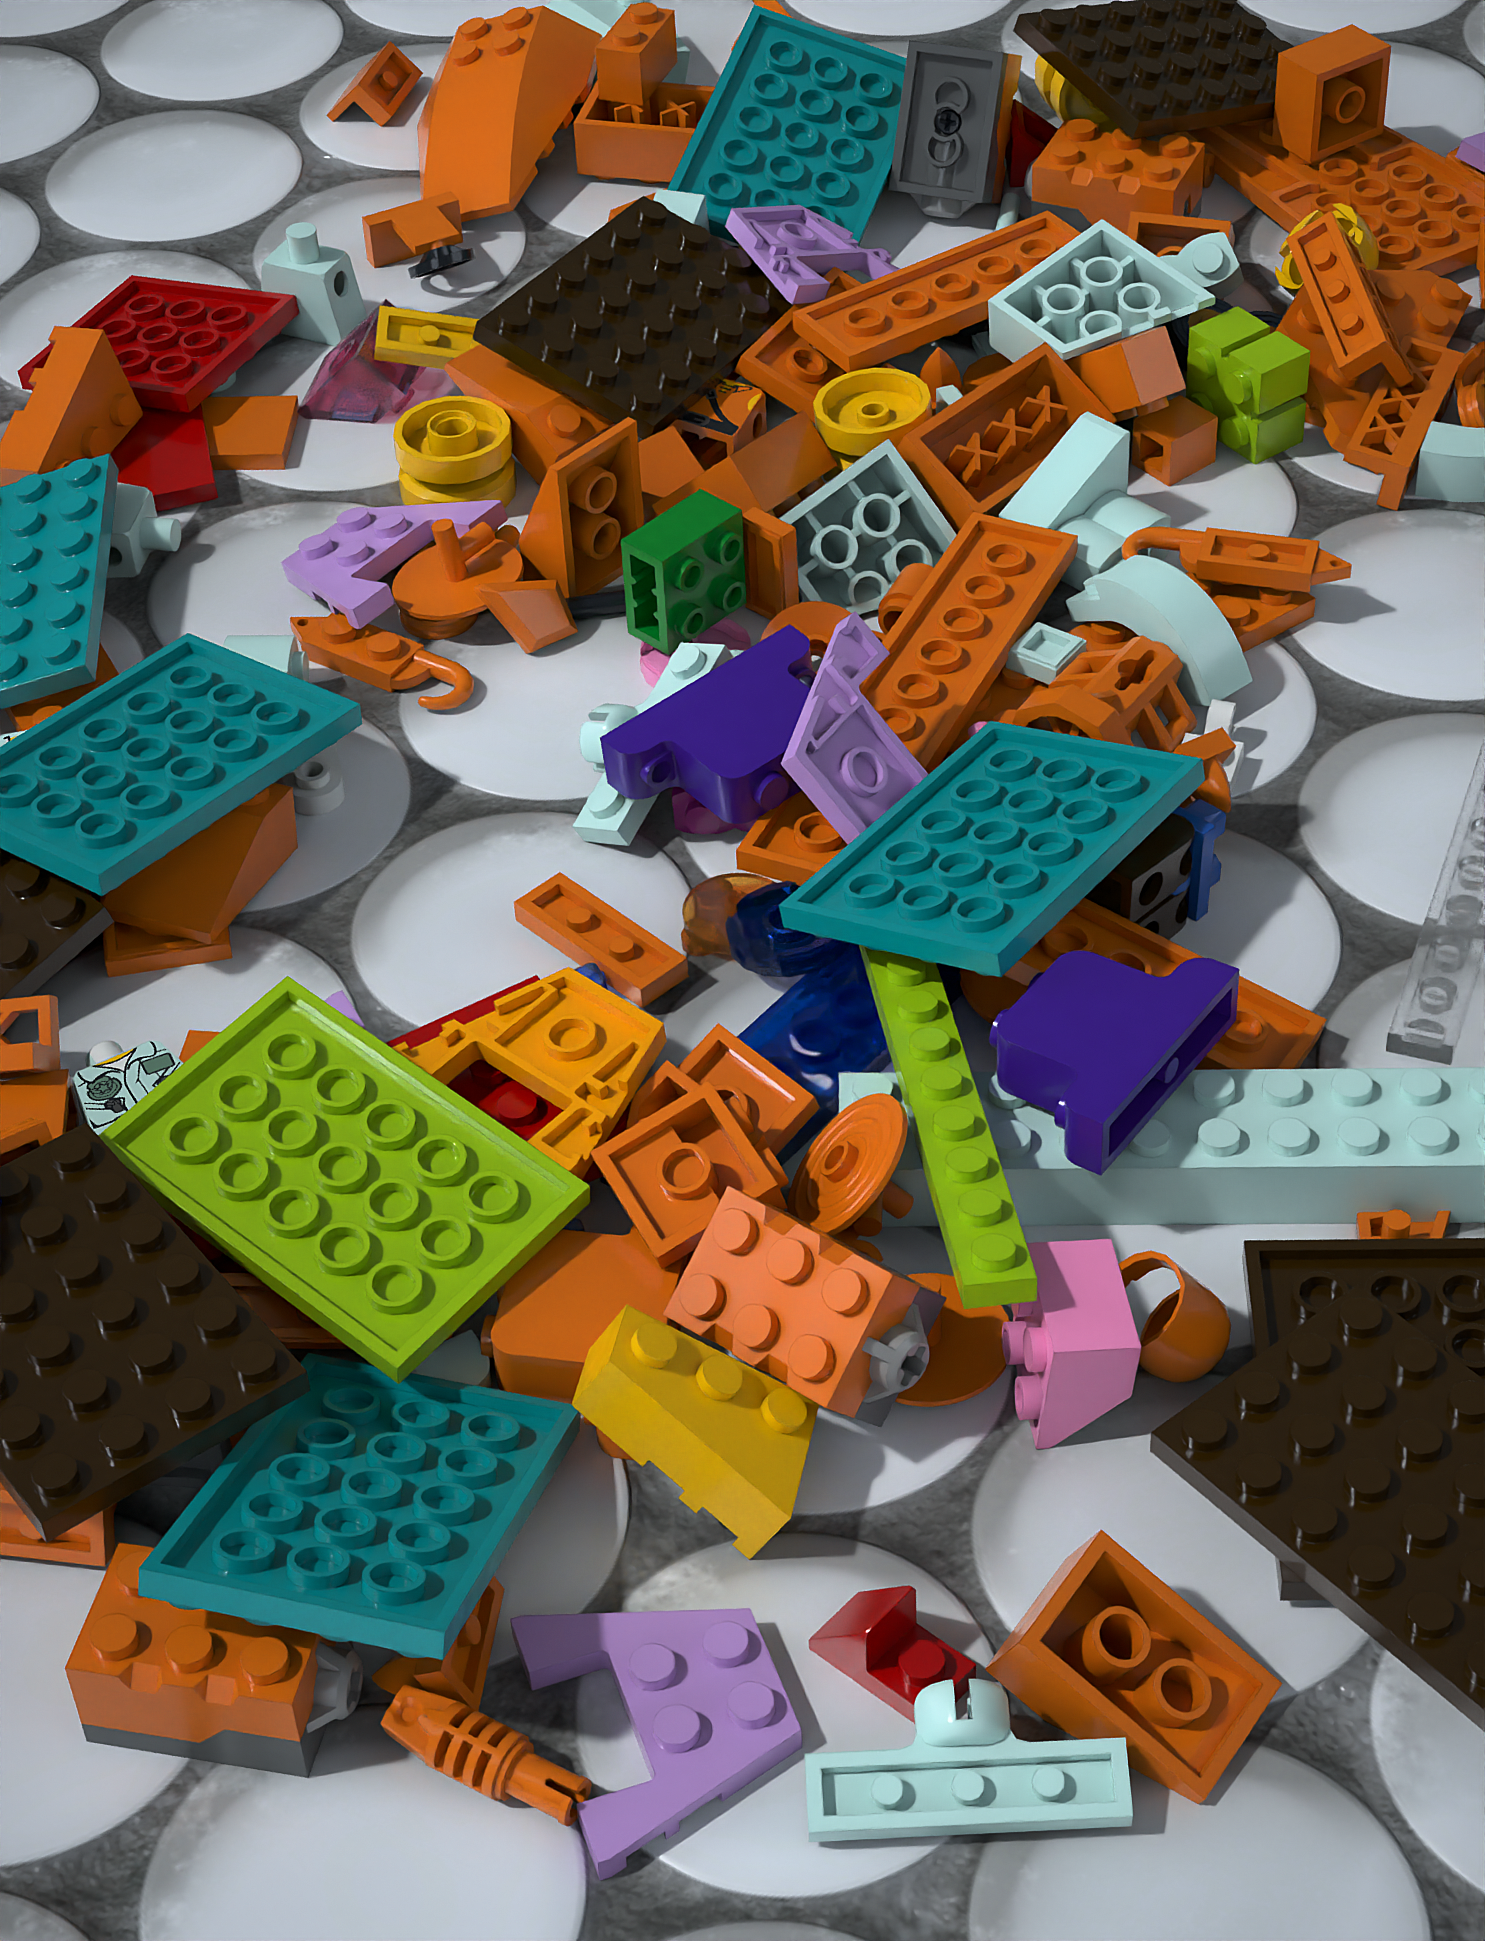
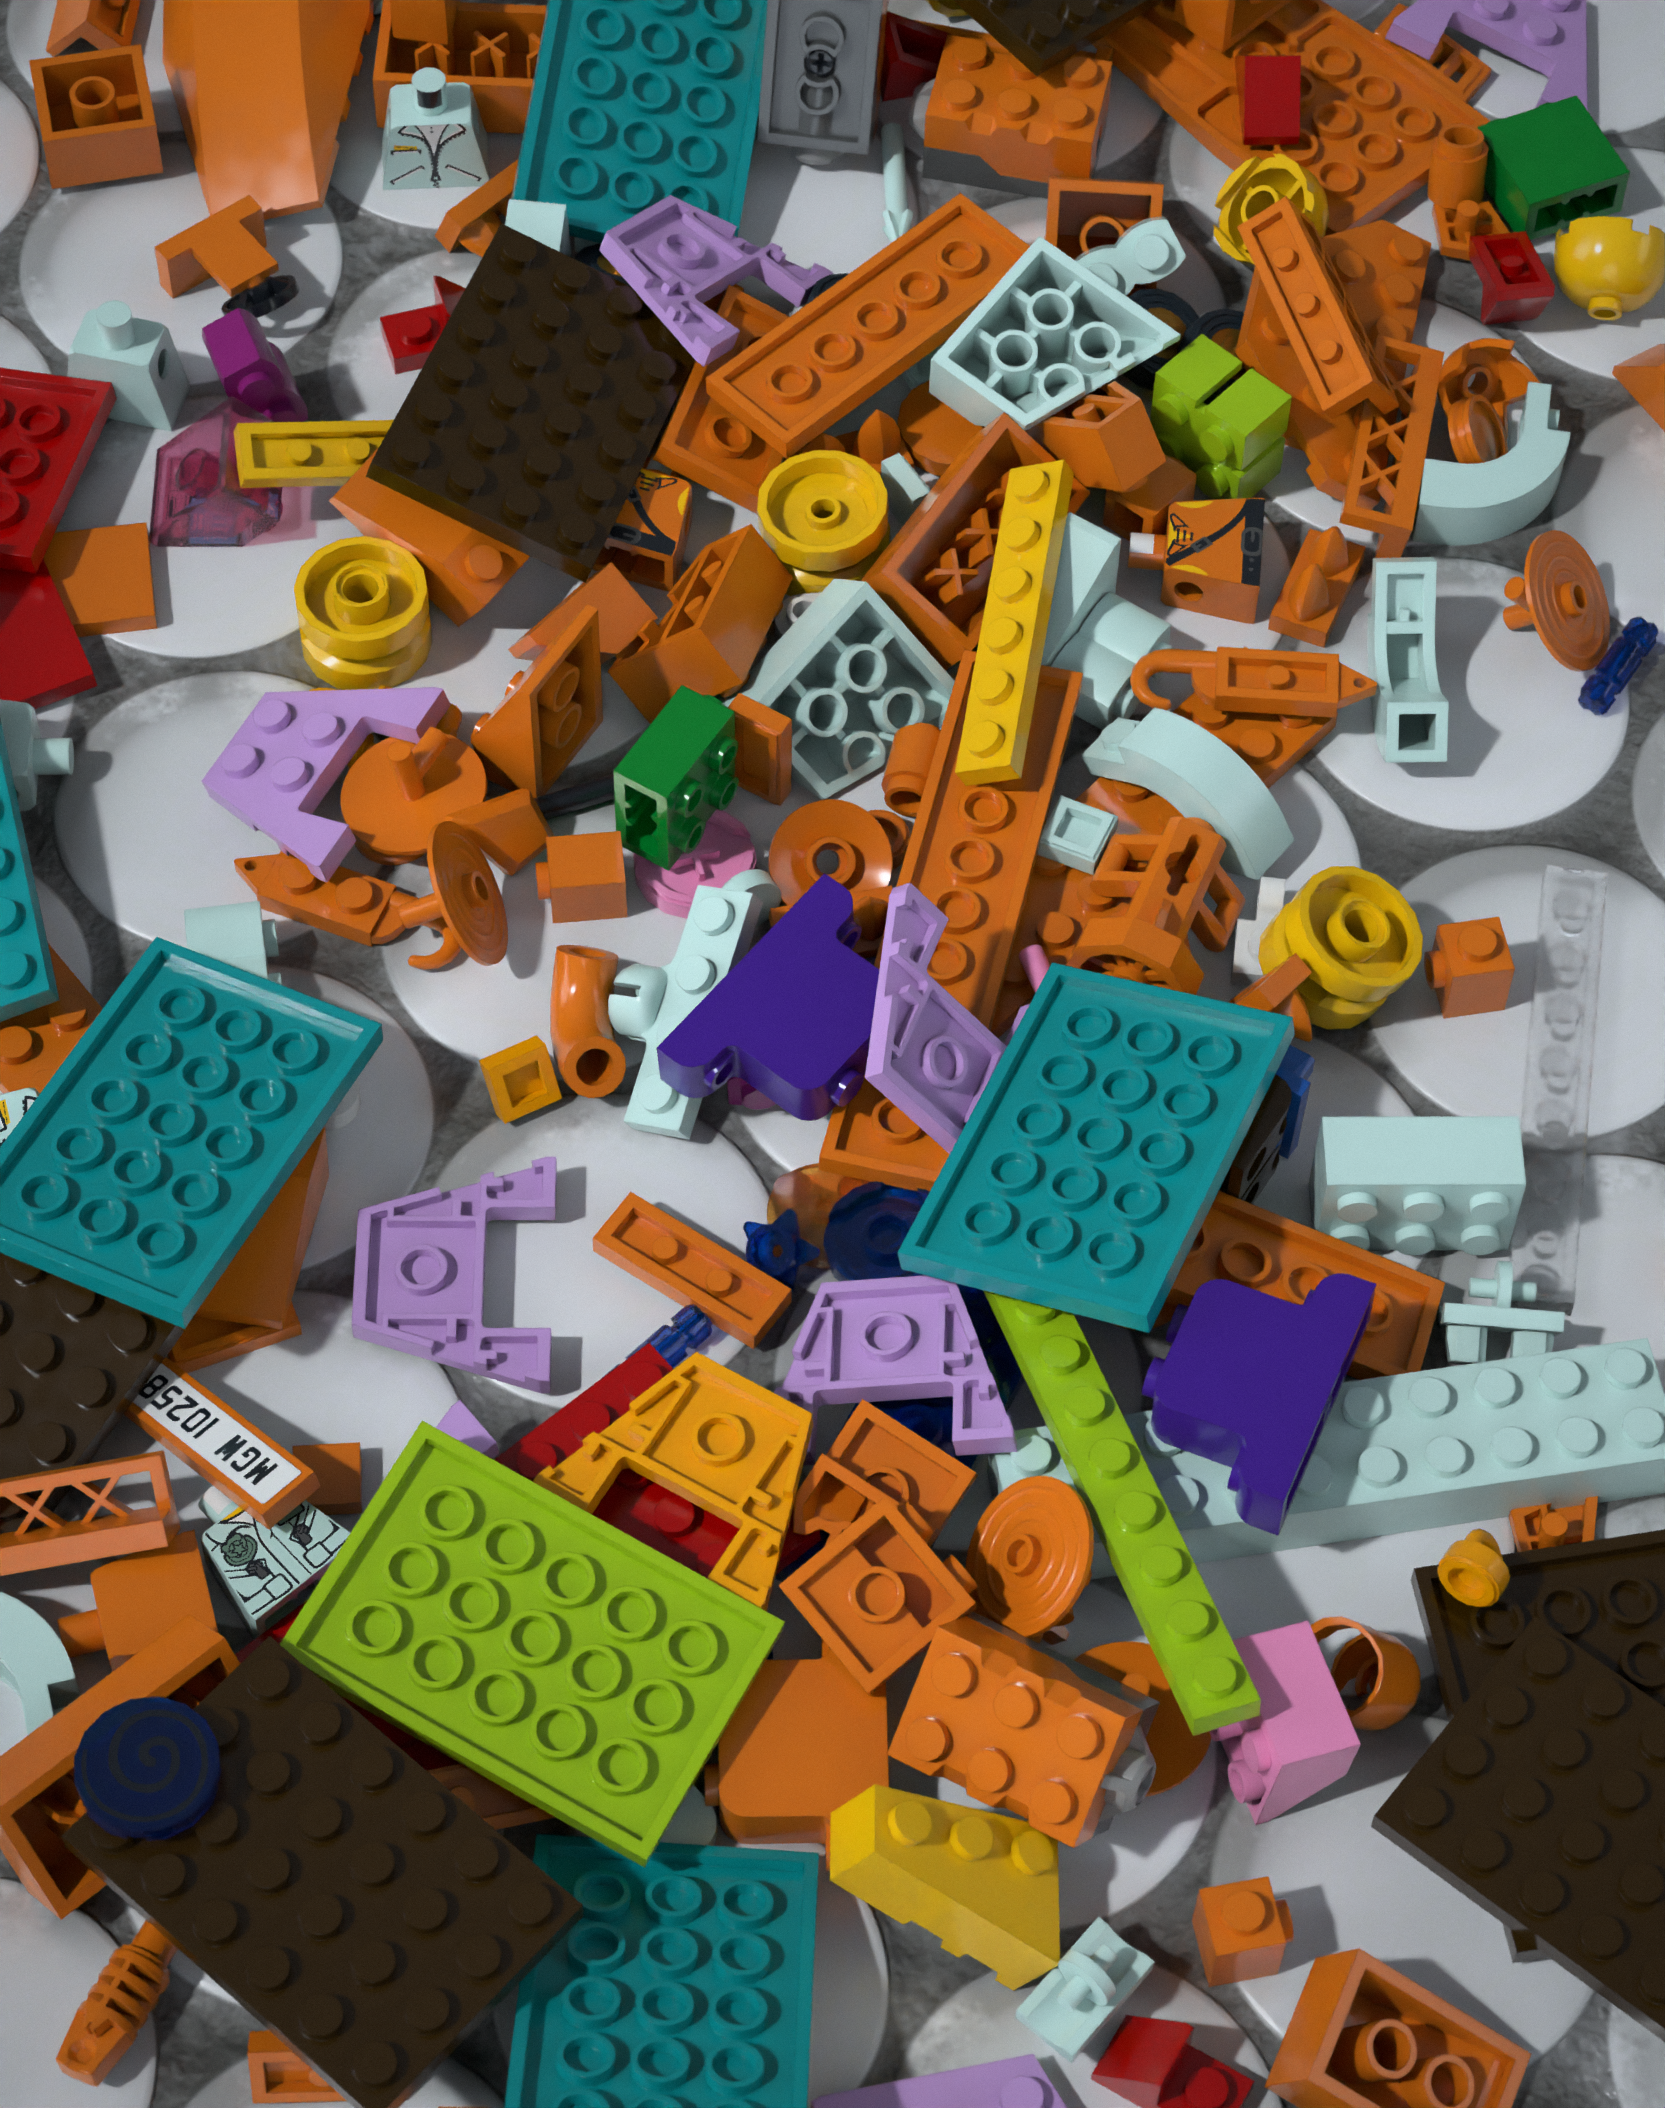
camera: 15 degrees left, 15 degrees up
none -> orange brick [29,44,164,189]
none -> tile [124,1357,321,1530]
none -> magenta brick [202,308,308,423]
none -> lavender wing [352,1157,557,1393]
none -> light aqua torso [382,67,490,190]
none -> orange shield [399,821,508,966]
none -> light orange tile [479,1035,562,1124]
none -> orange brick [535,831,627,923]
none -> orange cylinder [550,945,626,1098]
none -> clear blue plate [743,1209,820,1291]
none -> lavender wing [774,1275,1017,1466]
none -> yellow plate [955,460,1074,786]
none -> light aqua hips [1015,1917,1155,2063]
none -> orange torso [1127,498,1265,624]
none -> orange brick [1192,1876,1294,1987]
none -> red slope [1235,55,1301,145]
none -> yellow wheel [1258,866,1423,1029]
none -> orange tile [1268,526,1366,648]
none -> light aqua brick [1308,1116,1526,1255]
none -> light aqua arch [1368,557,1449,763]
none -> orange brick [1424,917,1515,1019]
none -> light aqua hips [1437,1261,1565,1364]
none -> light orange tile [1437,1529,1510,1607]

